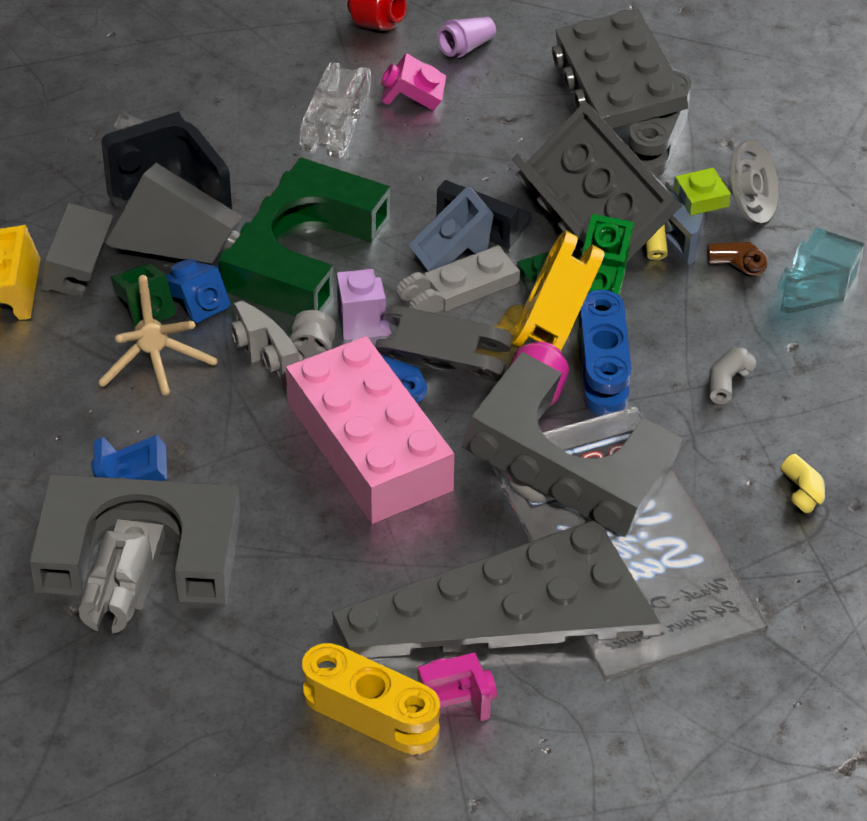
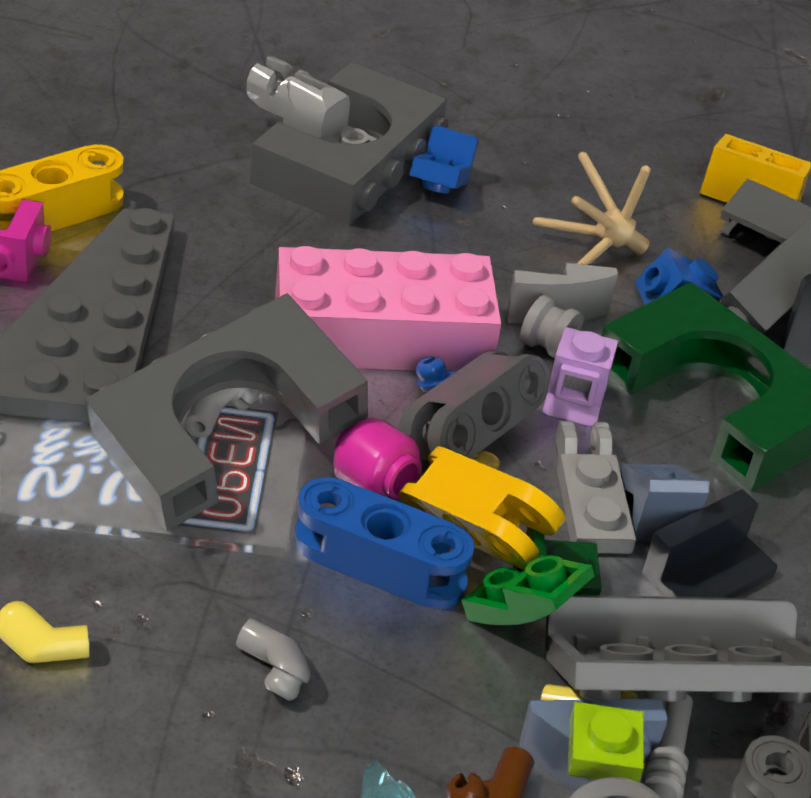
camera: 110 degrees right, 5 degrees down
dark green bracket [110,263,176,326] -> none

